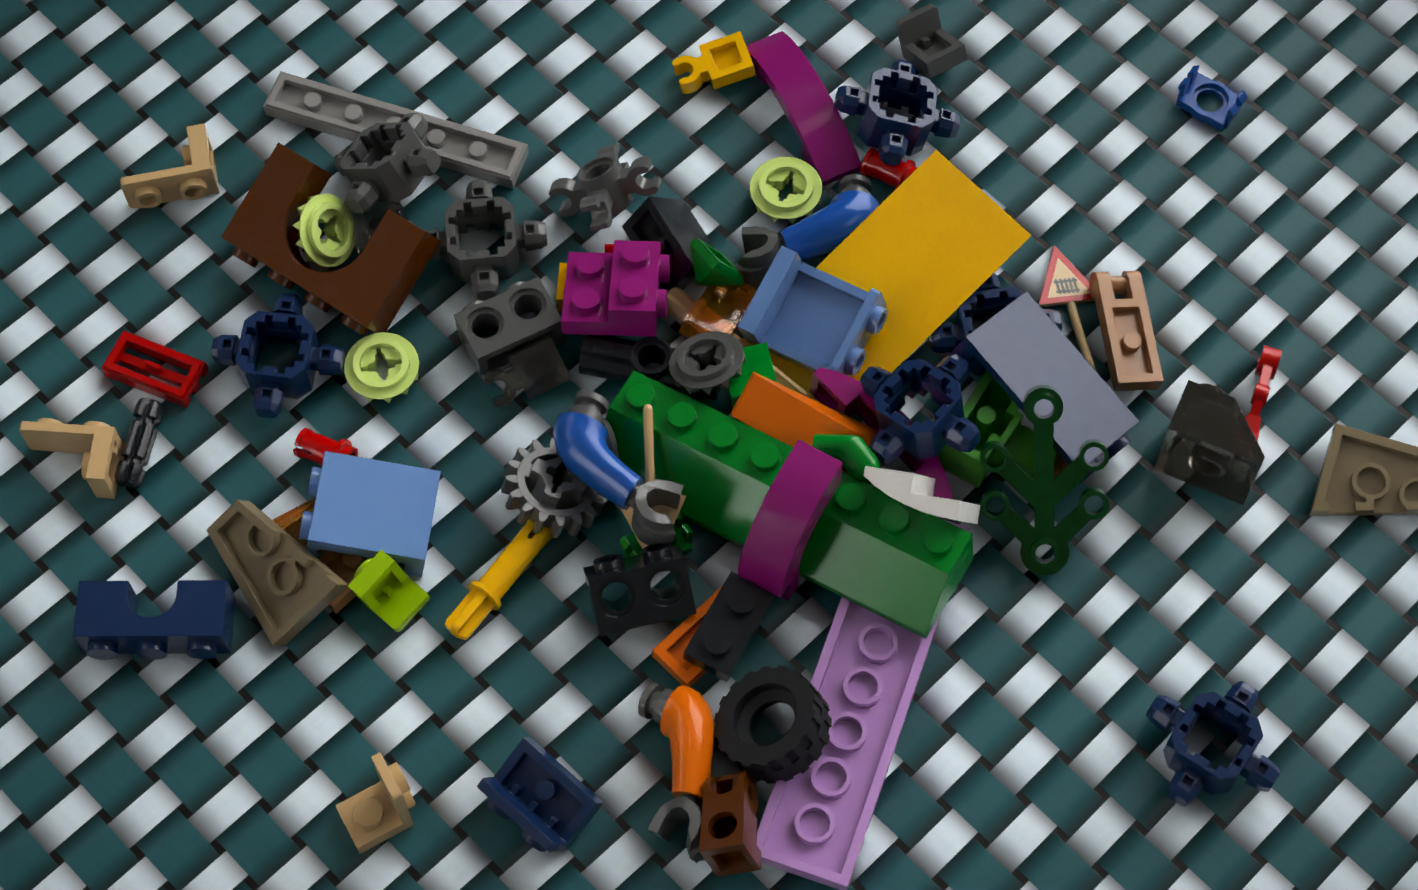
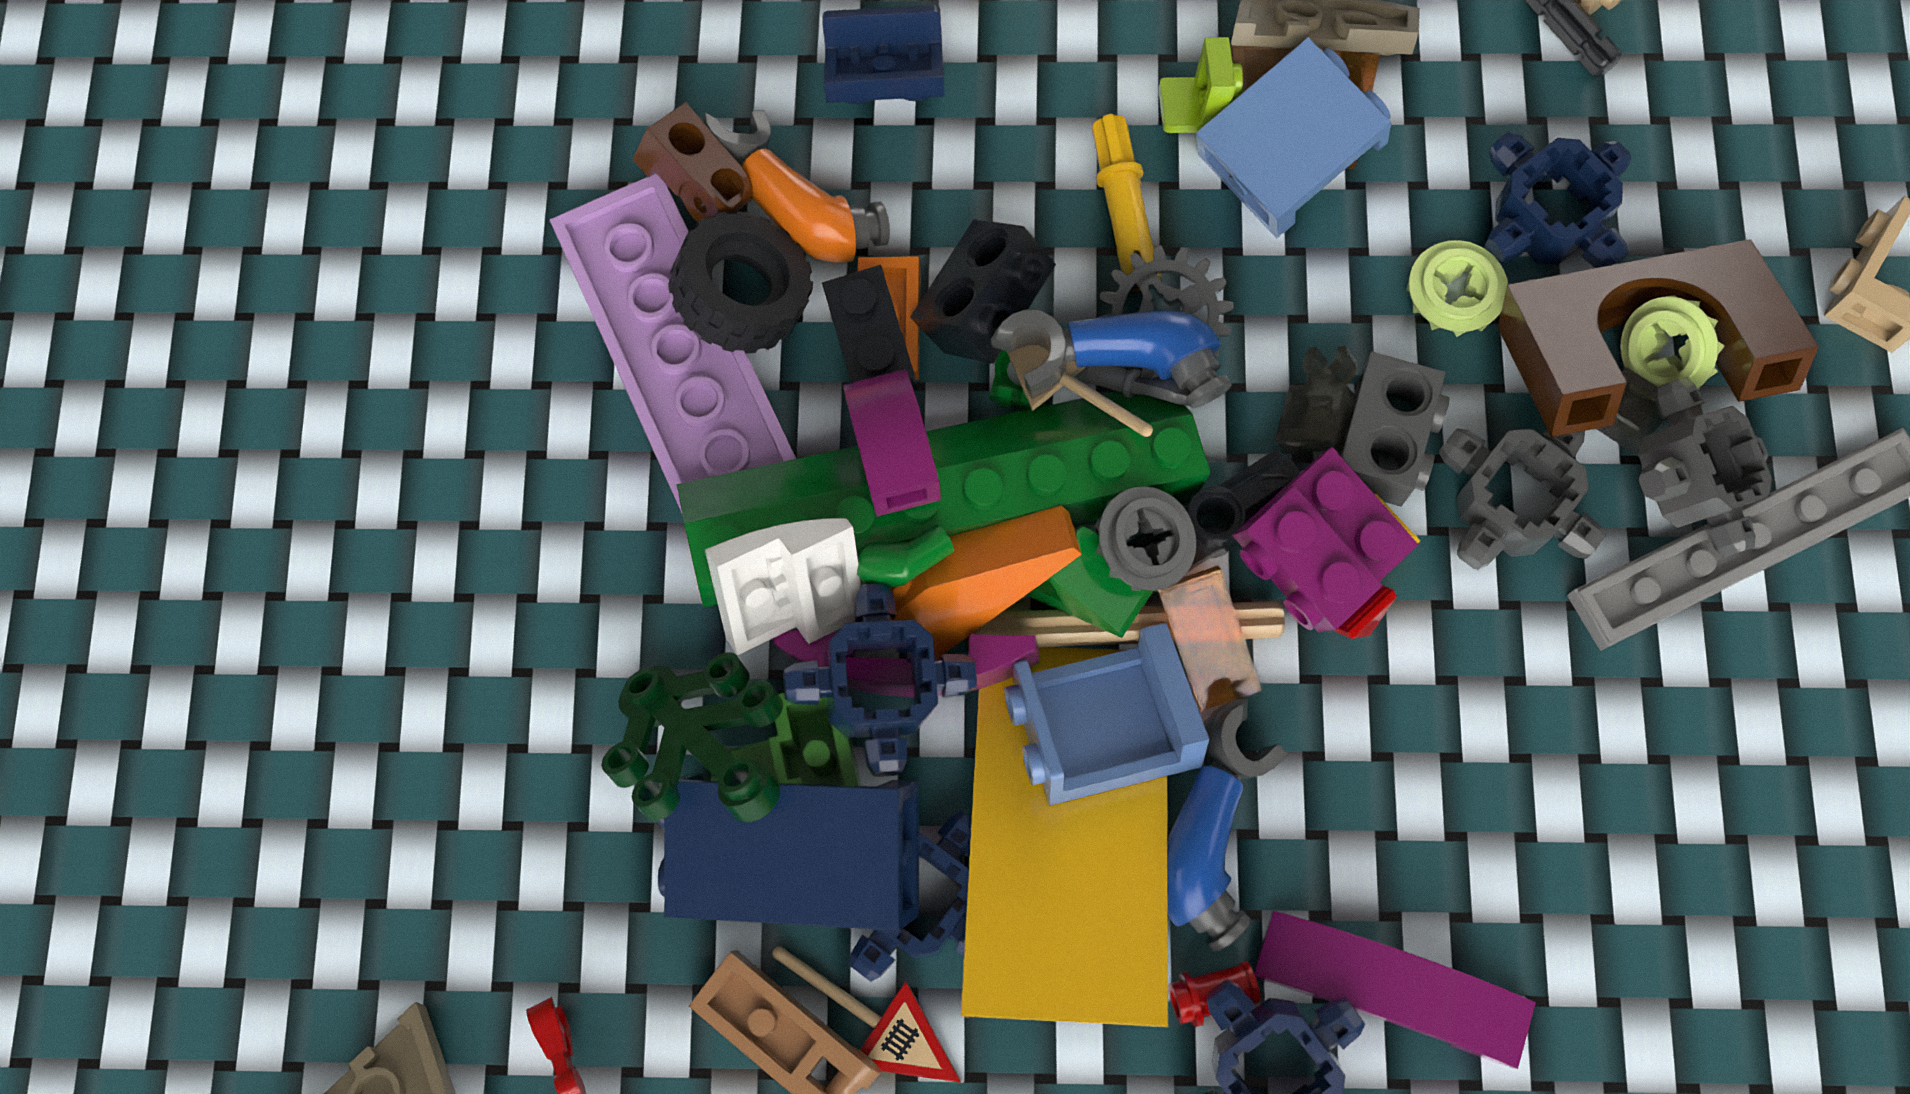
camera: 140 degrees right, 10 degrees up
red tile [101,330,209,408] -> none
red pin [293,428,358,465] -> none
dark grey pin [549,143,662,232] -> none
black panel [622,196,714,293] -> none
yellow plate [672,31,756,94] -> none
green slope [690,238,744,286] -> none
yellowish green gear [750,157,822,224] -> none
dark blue piece [1146,681,1281,807] -> none
clear smoke slope [1154,380,1265,505] -> none

